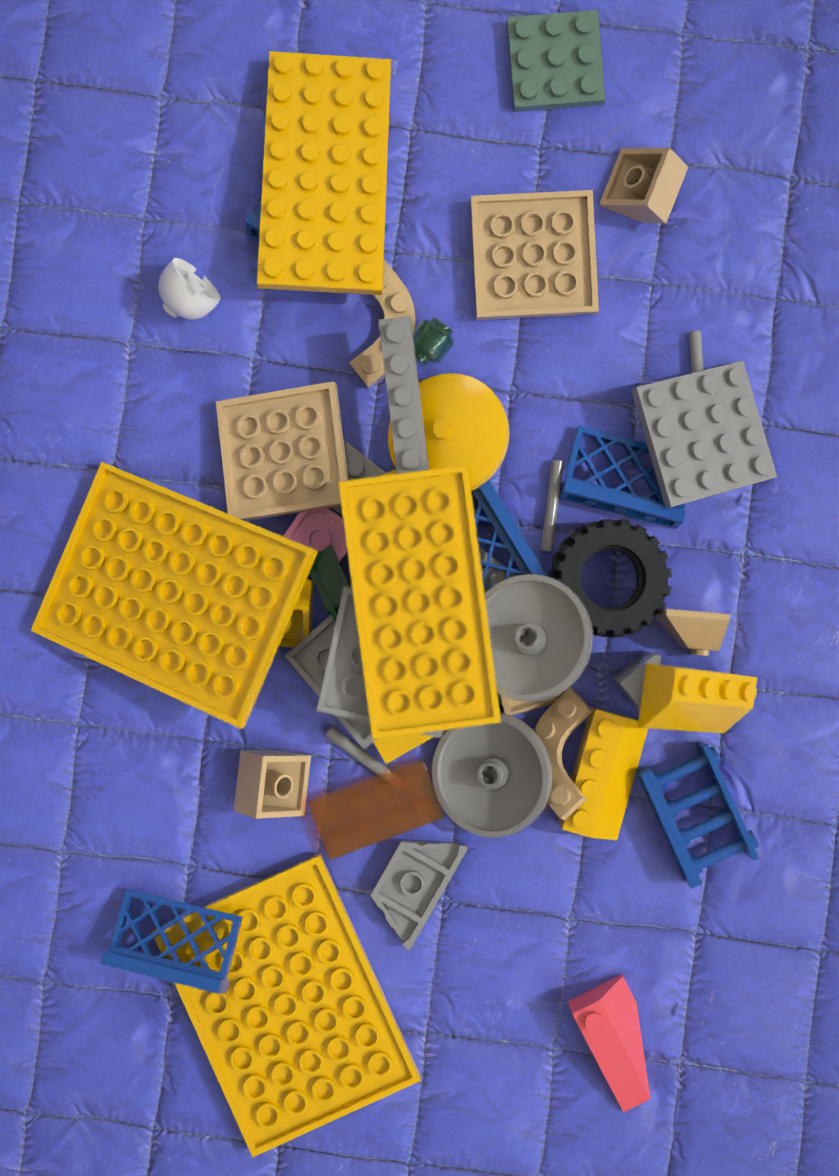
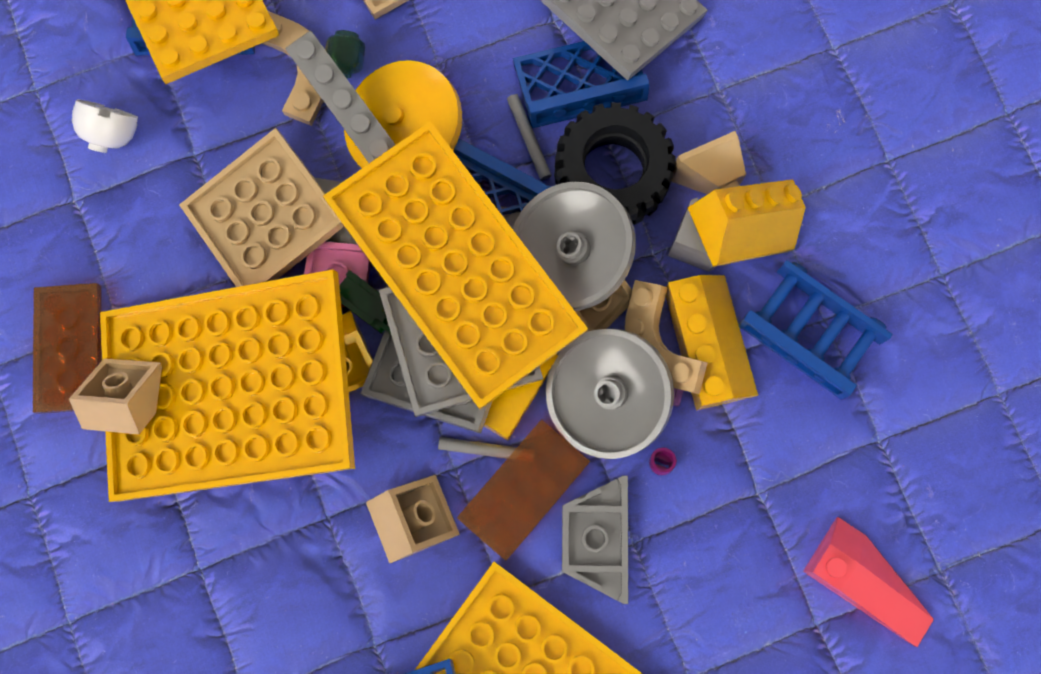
camera: 30 degrees left, 10 degrees down
none -> clear orange plate [33,283,102,414]
none -> tan slope [69,359,162,434]
none -> magenta hinge [649,448,677,475]

